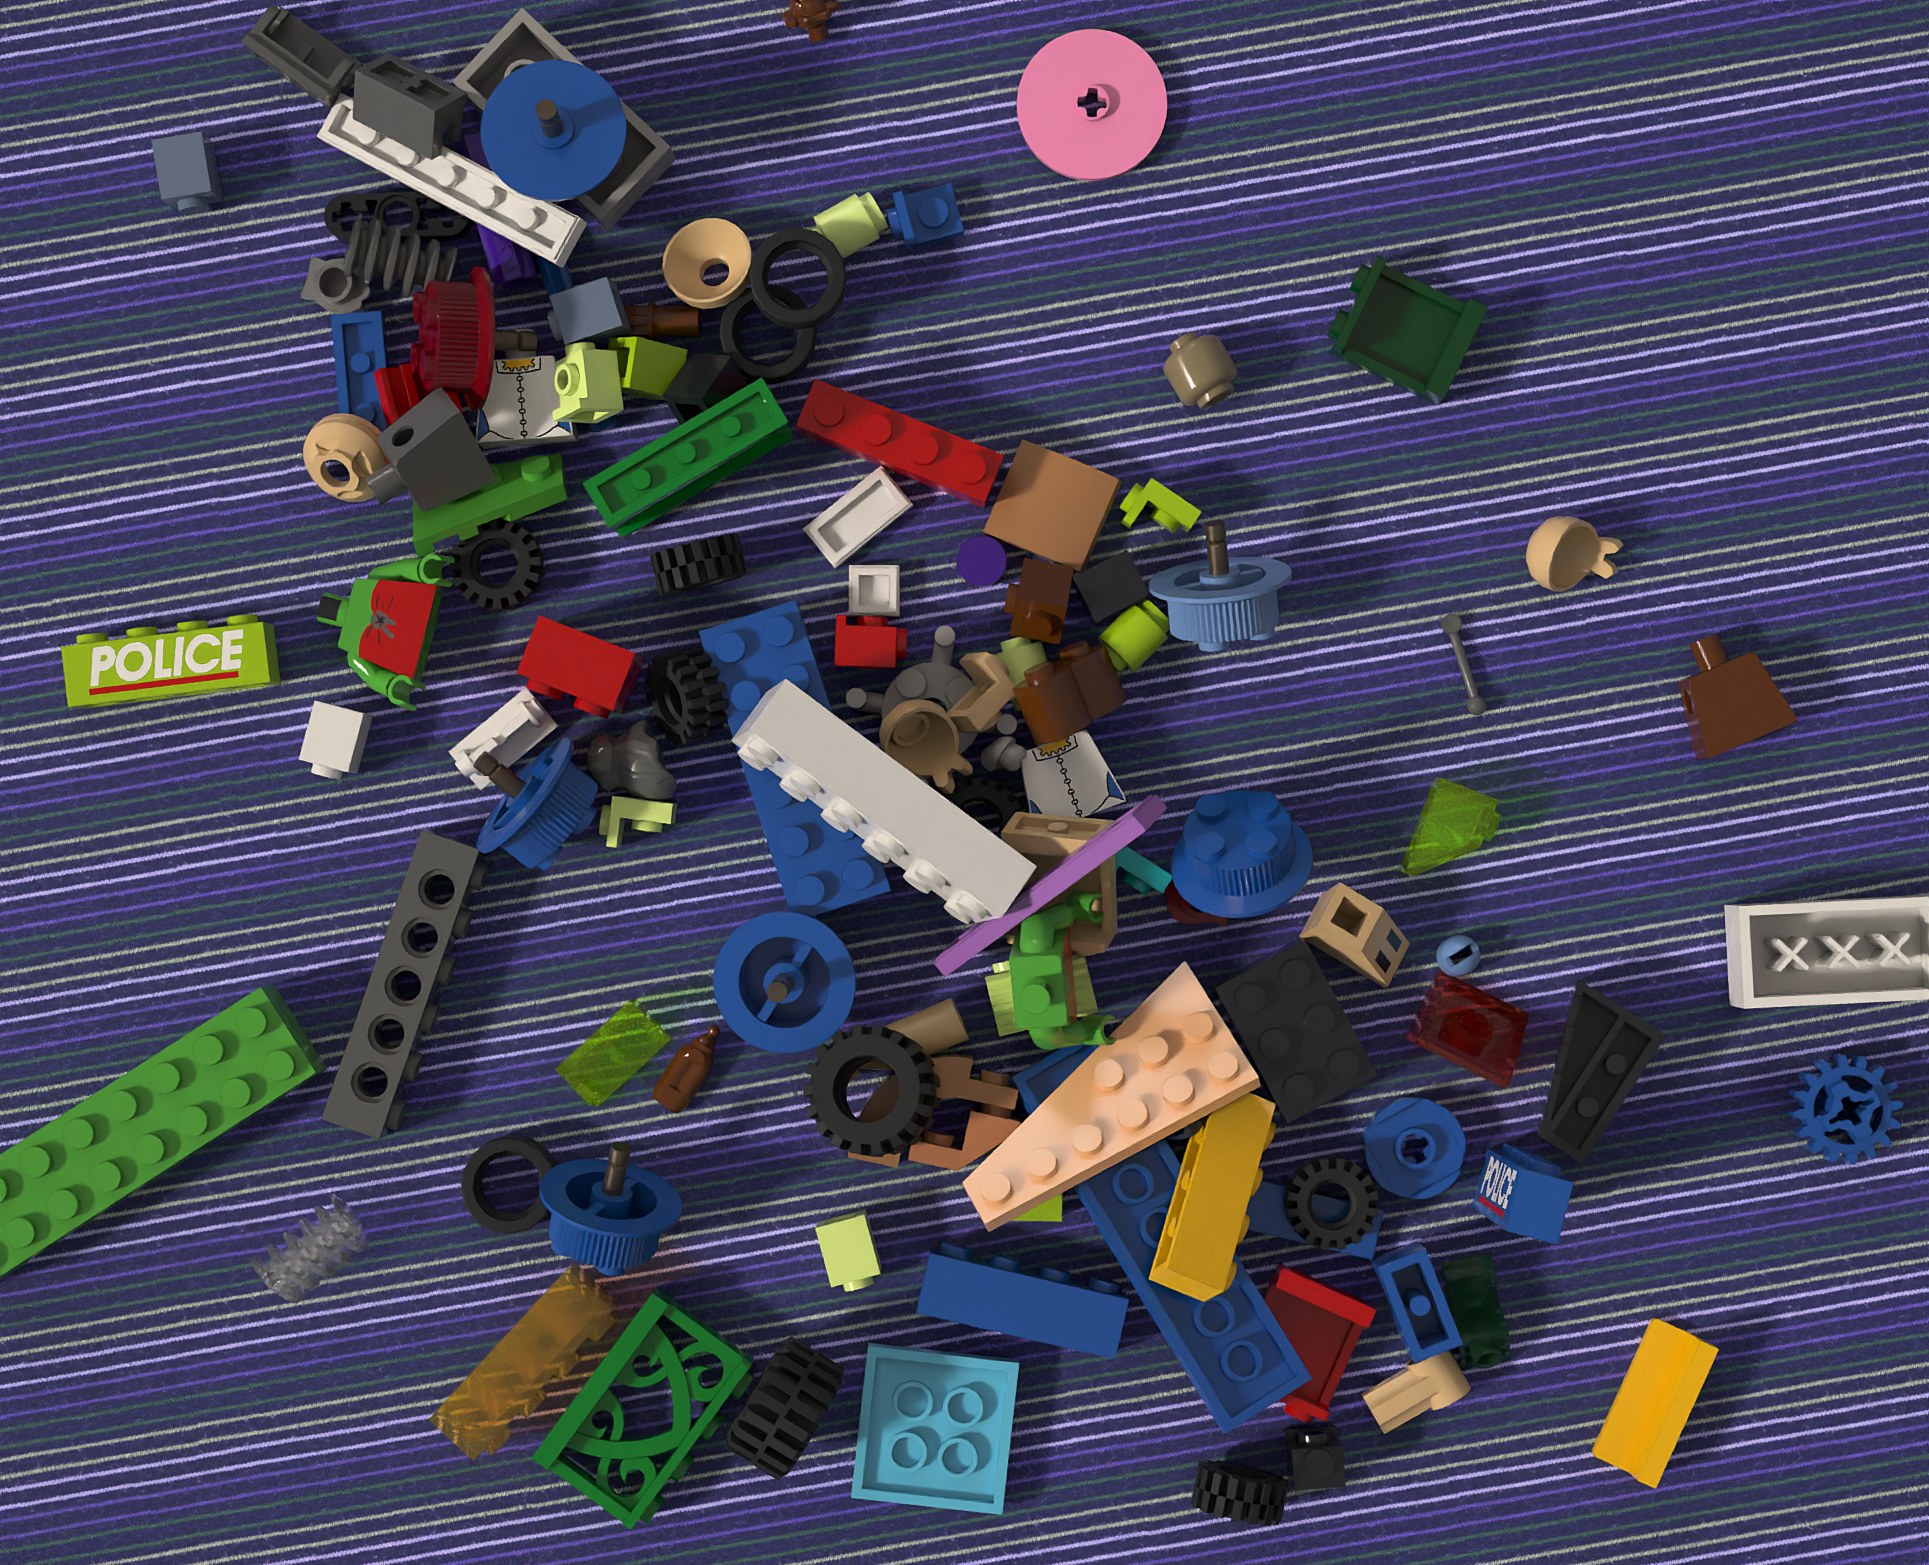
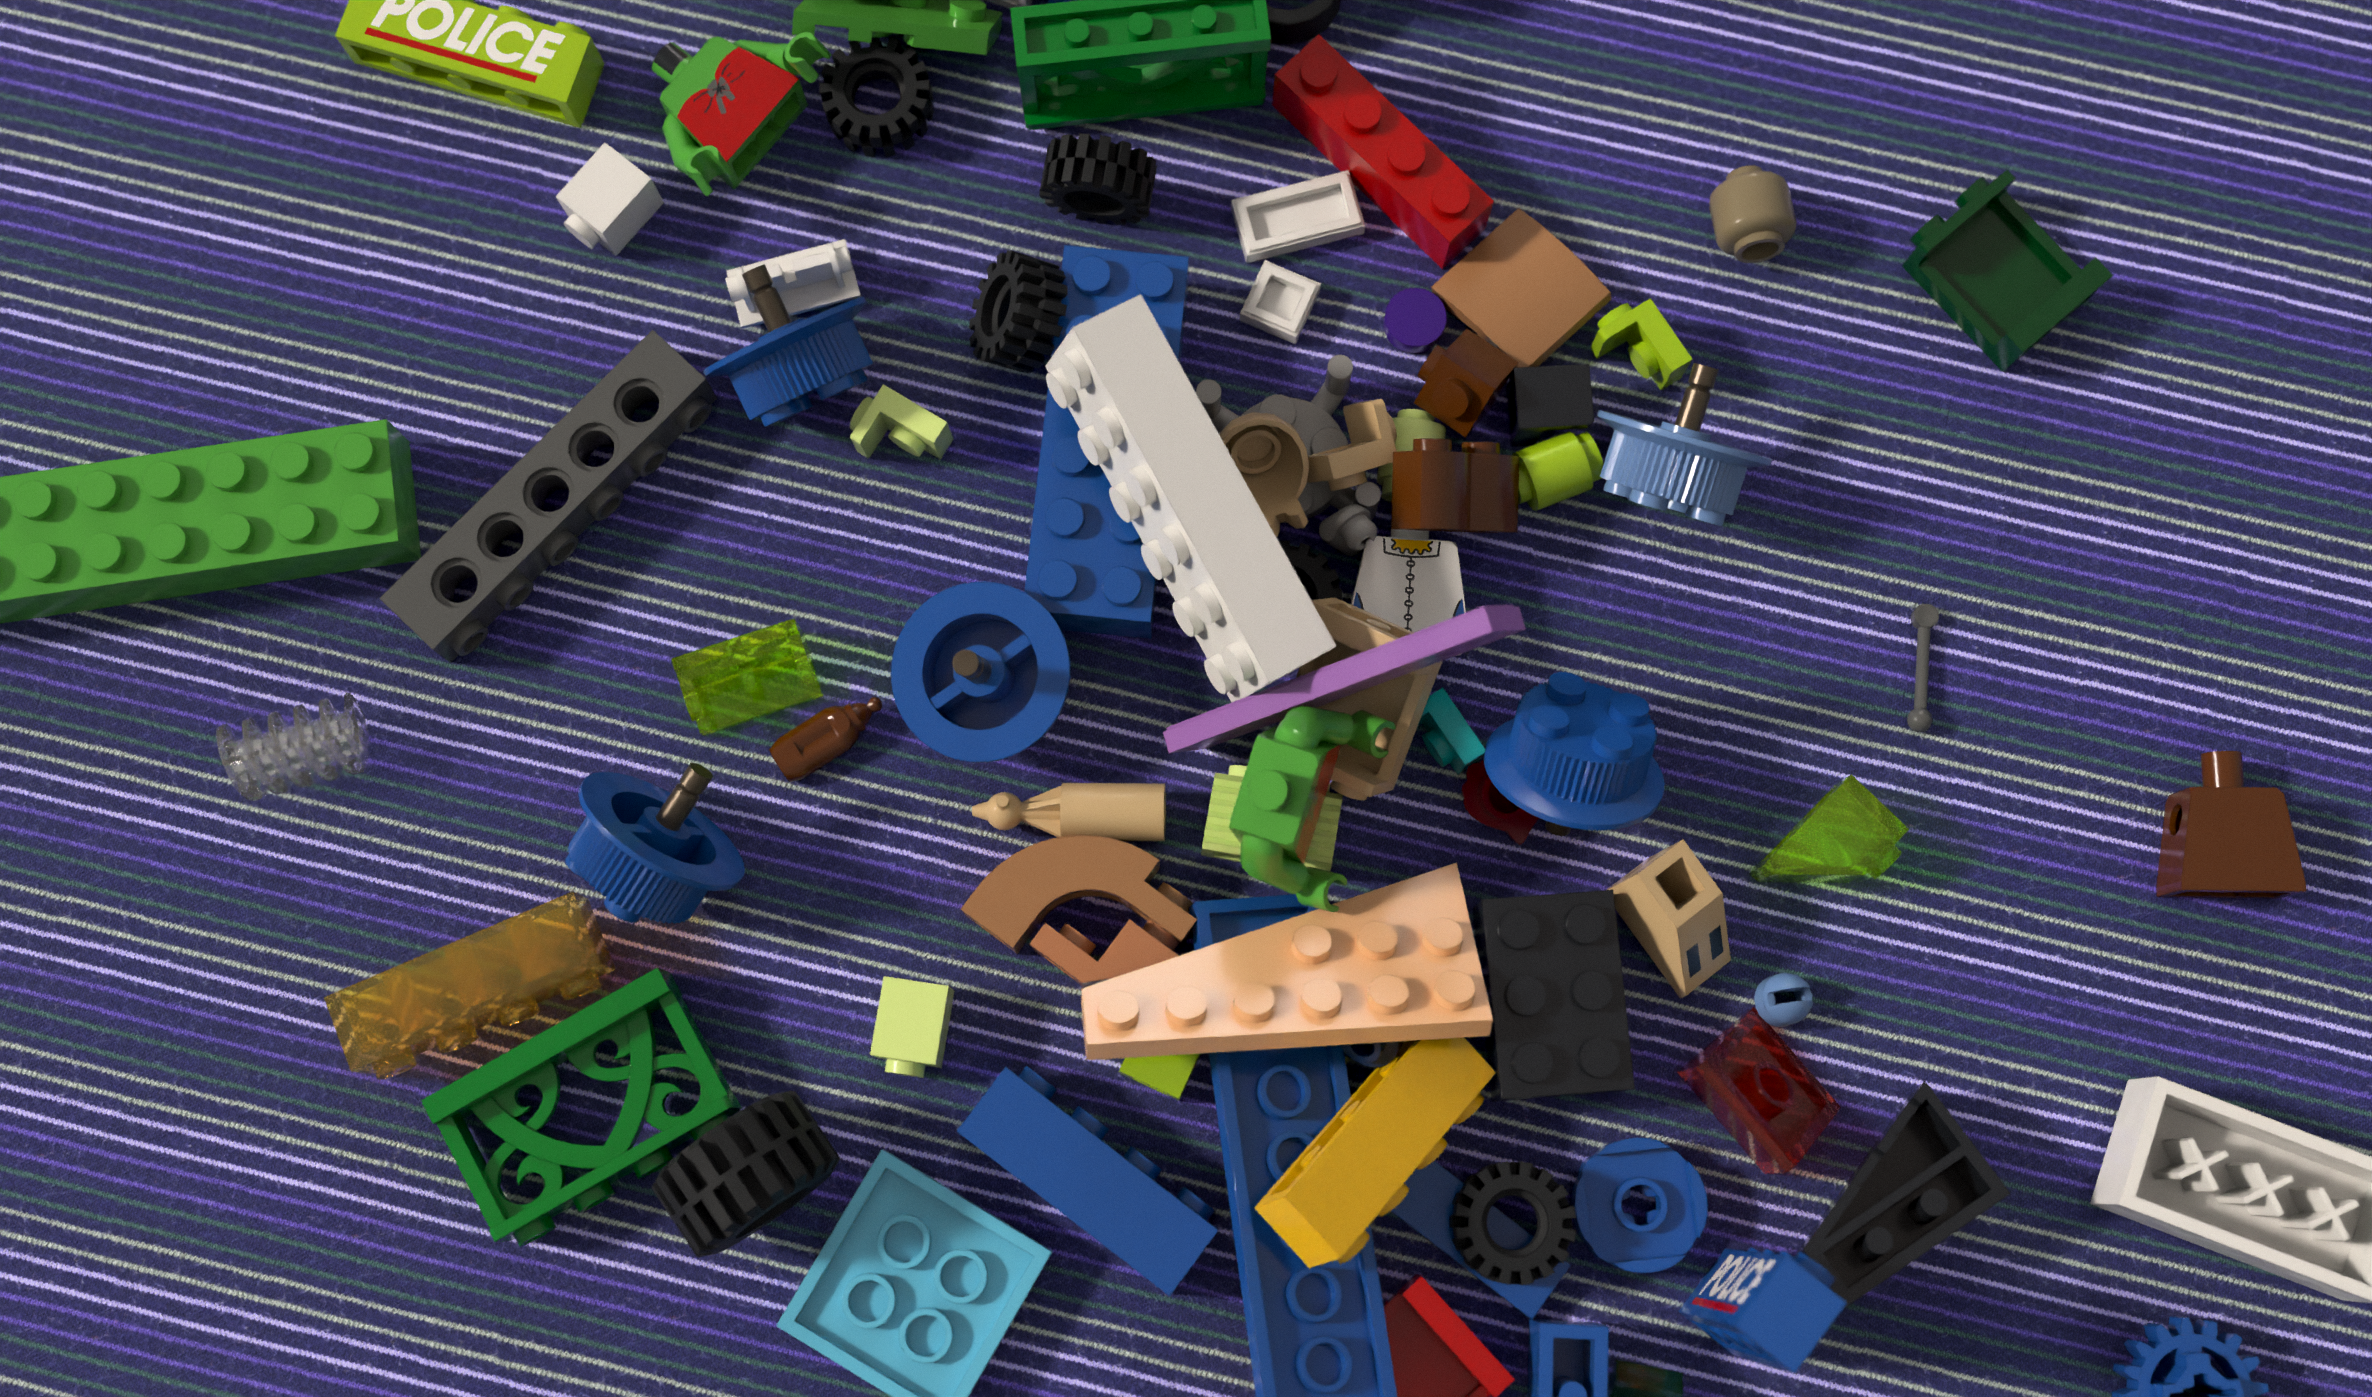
camera: 25 degrees right, 10 degrees down
black tyre [461,1134,557,1234] -> none
red brick [516,615,645,720] -> none
dark grey hair [587,719,677,801] -> none
black tyre [803,1025,941,1157] -> none
red brick [834,615,907,670] -> none
tan piece [1526,516,1624,592] -> none

